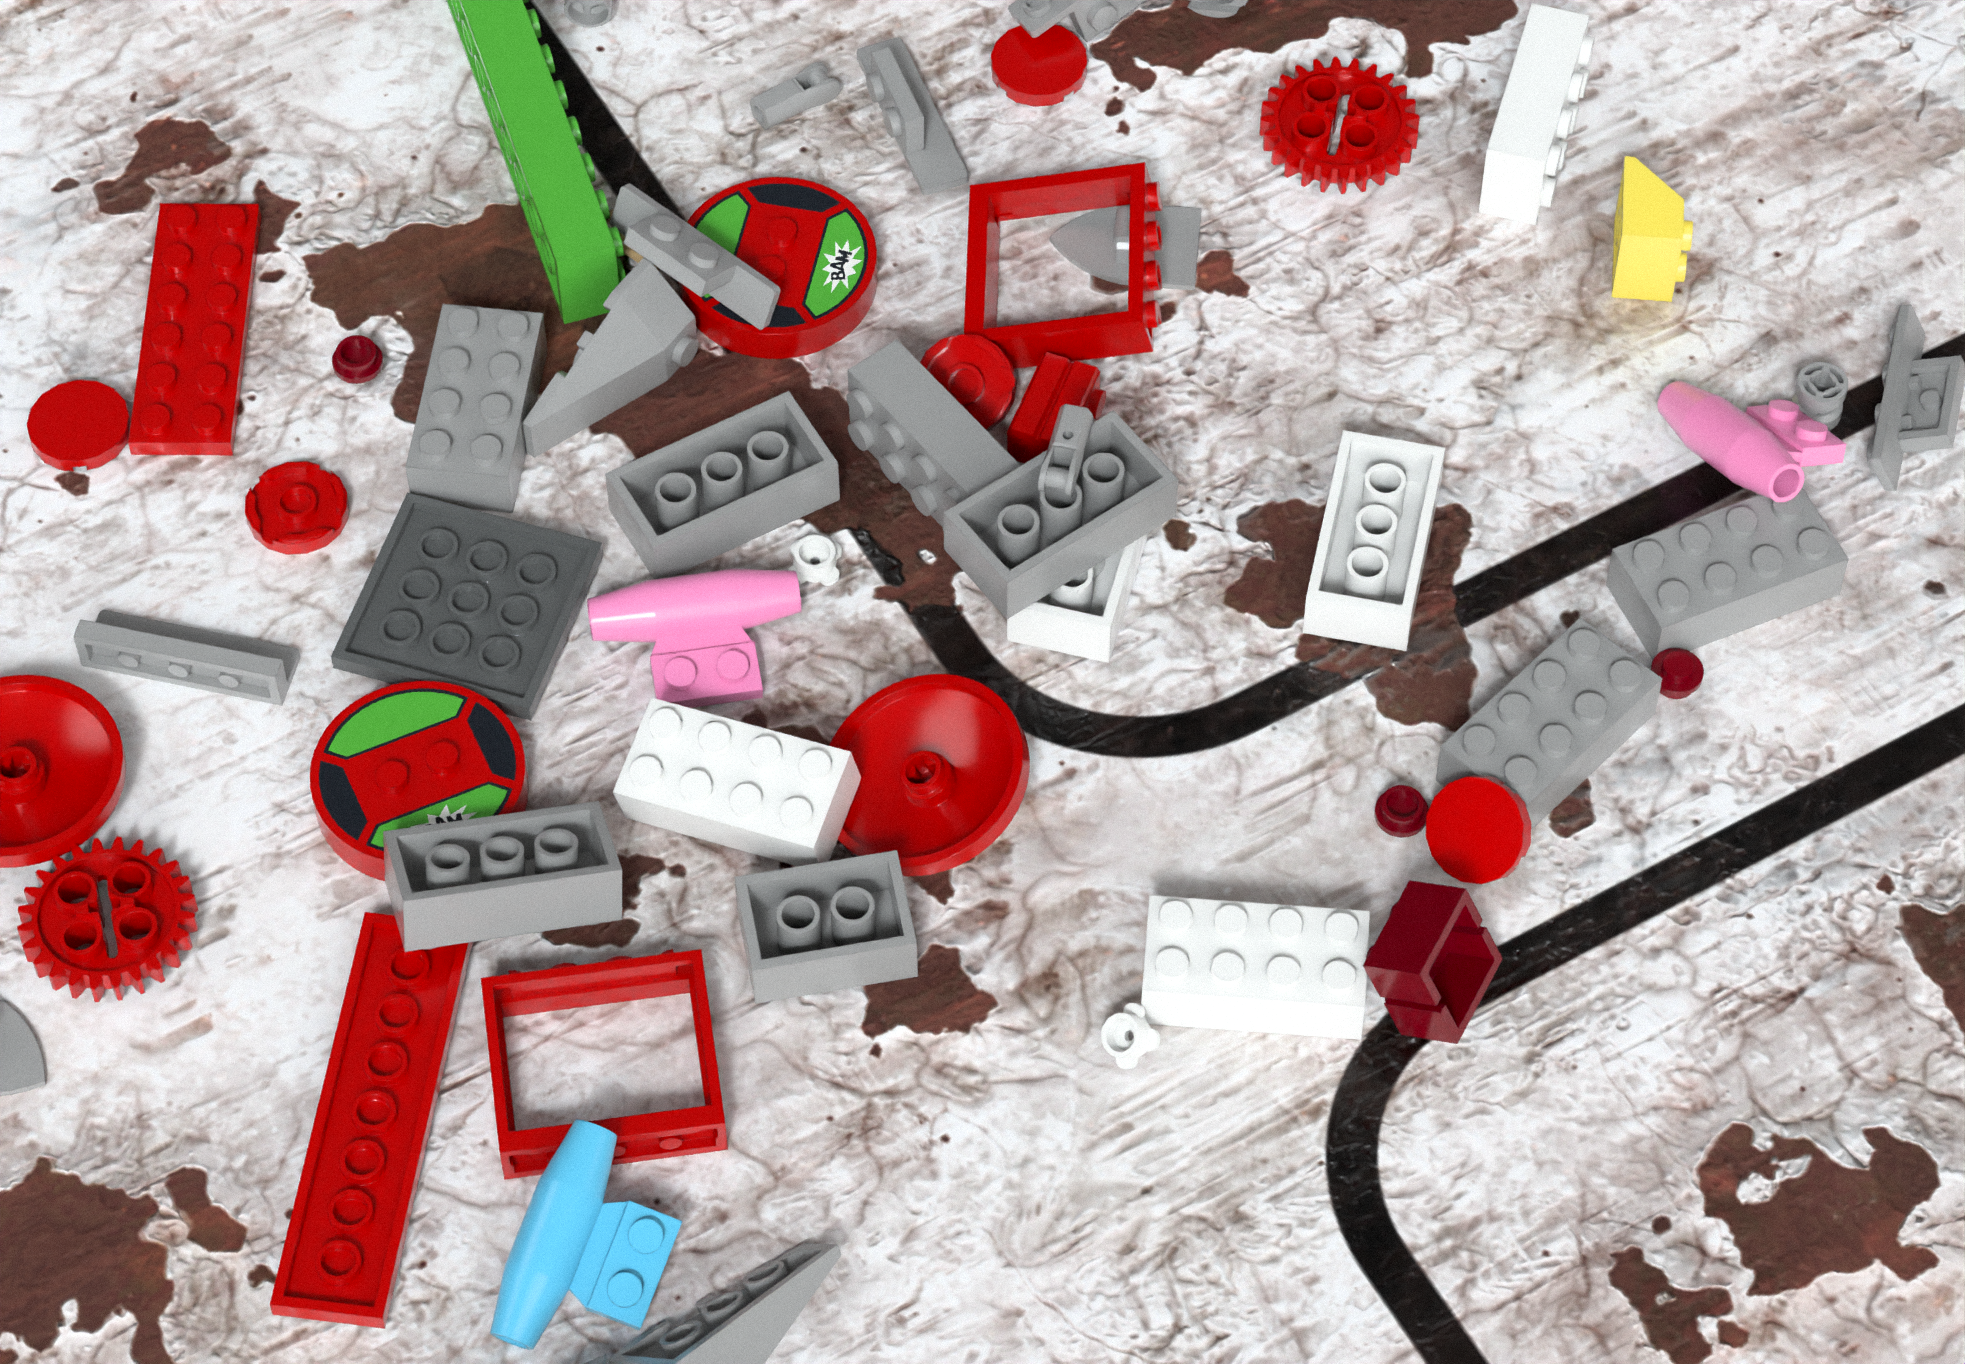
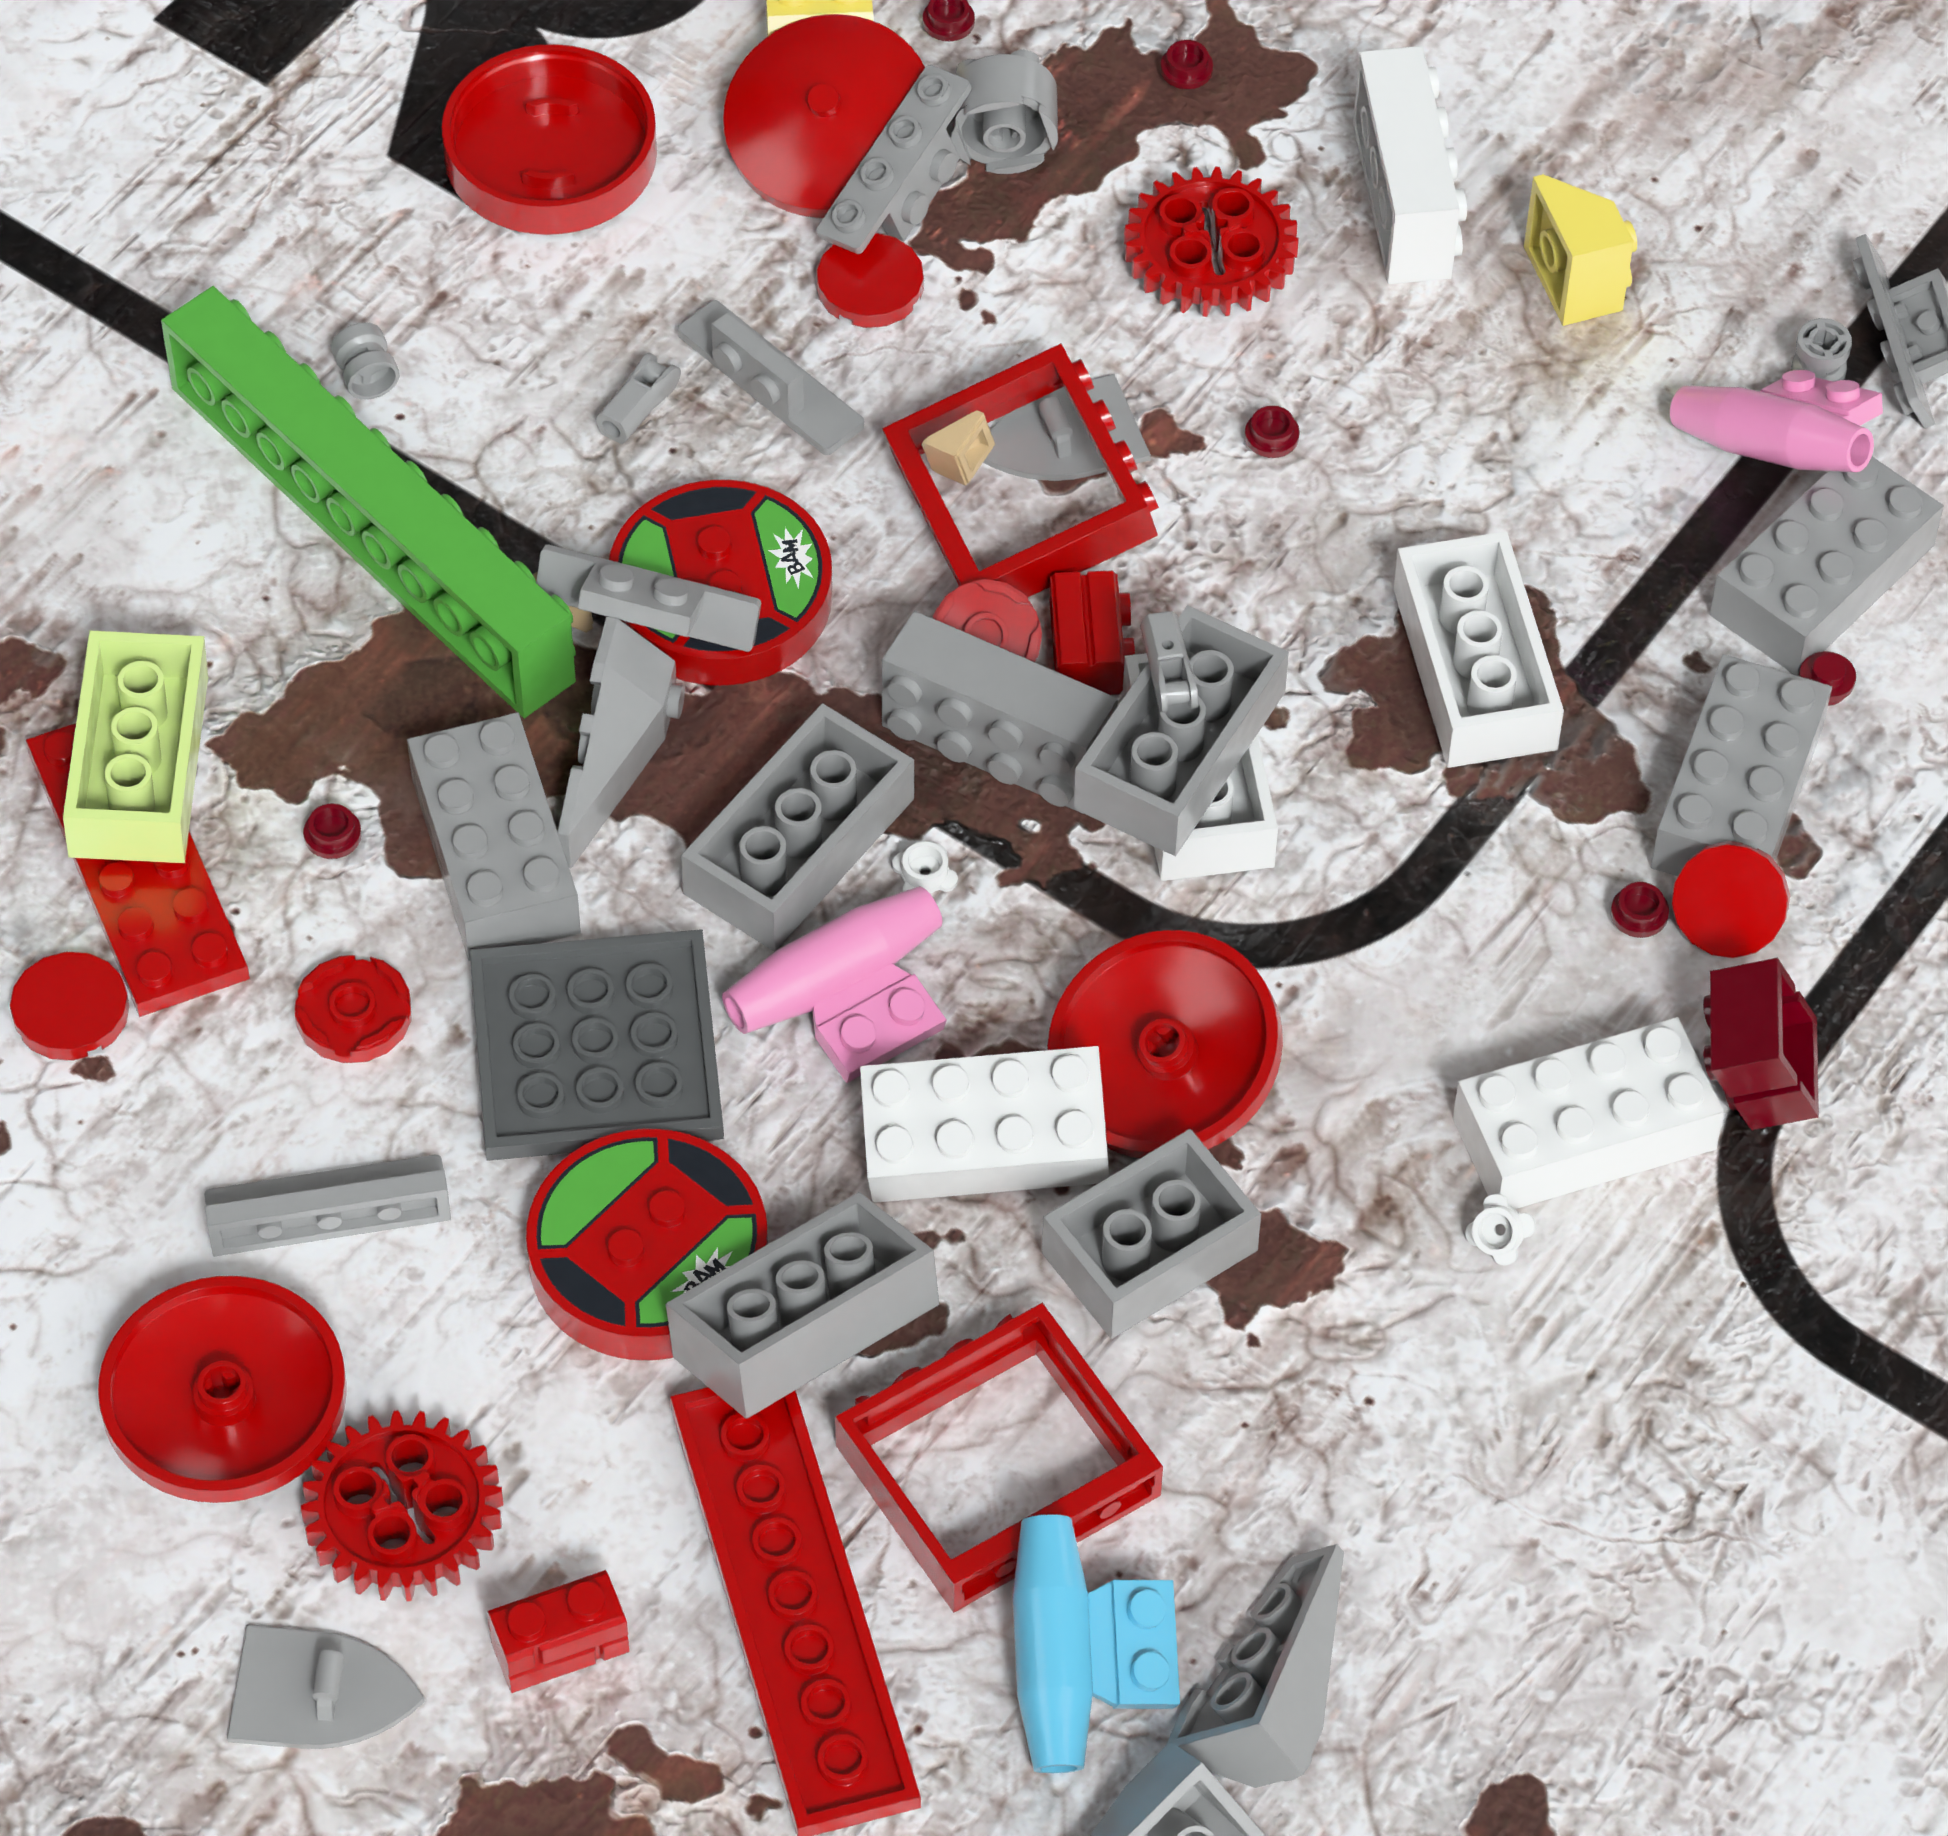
camera: 25 degrees left, 0 degrees up
none -> yellowish green brick [63,630,208,863]
none -> red brick [487,1570,630,1693]
none -> tan slope [922,410,995,486]
none -> dark red plate [1245,406,1300,458]

